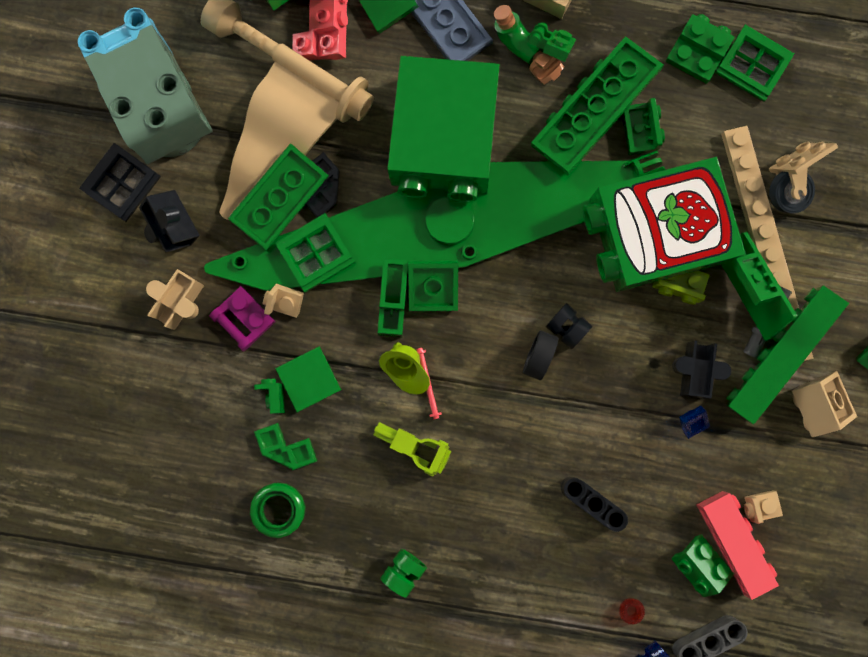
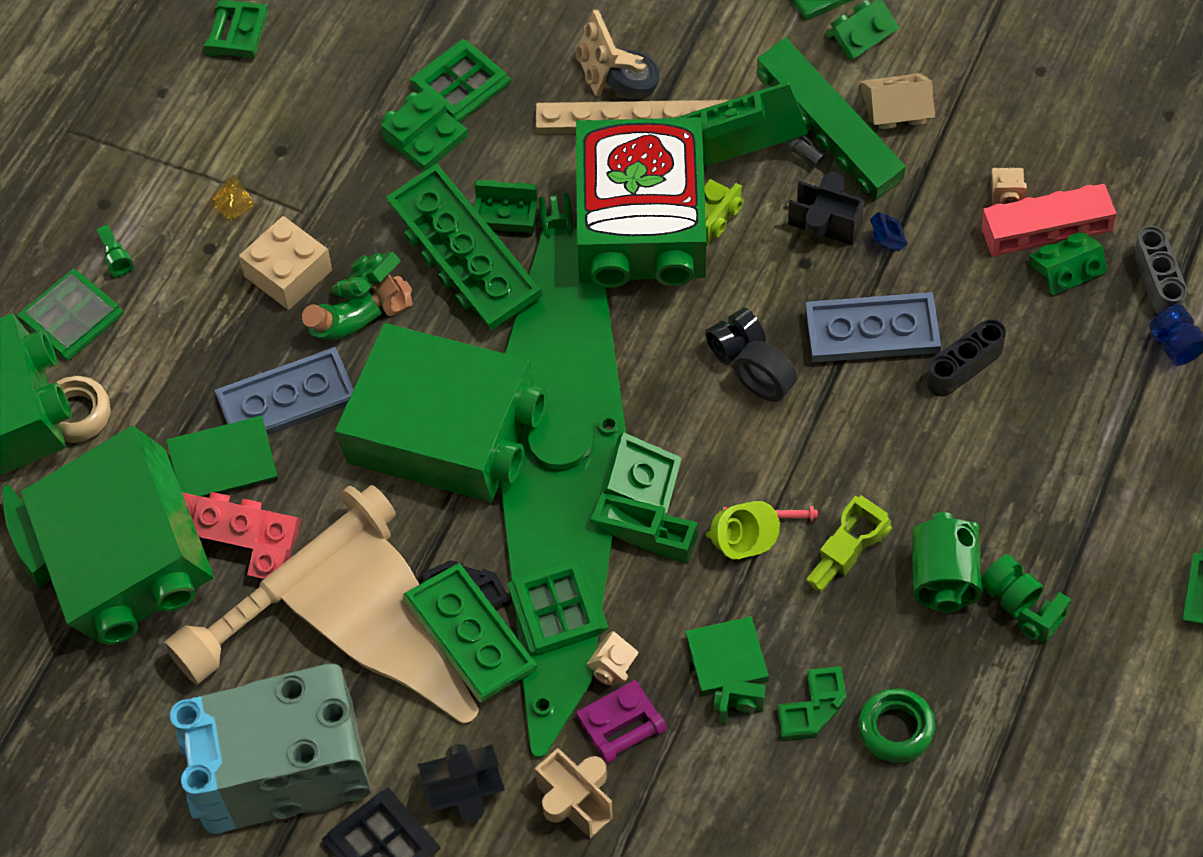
camera: 75 degrees left, 25 degrees down
clear red plate [619,598,645,625] -> none
none -> sand blue plate [805,292,941,363]
none -> green cylinder [912,512,982,613]
none -> green bracket [1017,592,1071,644]

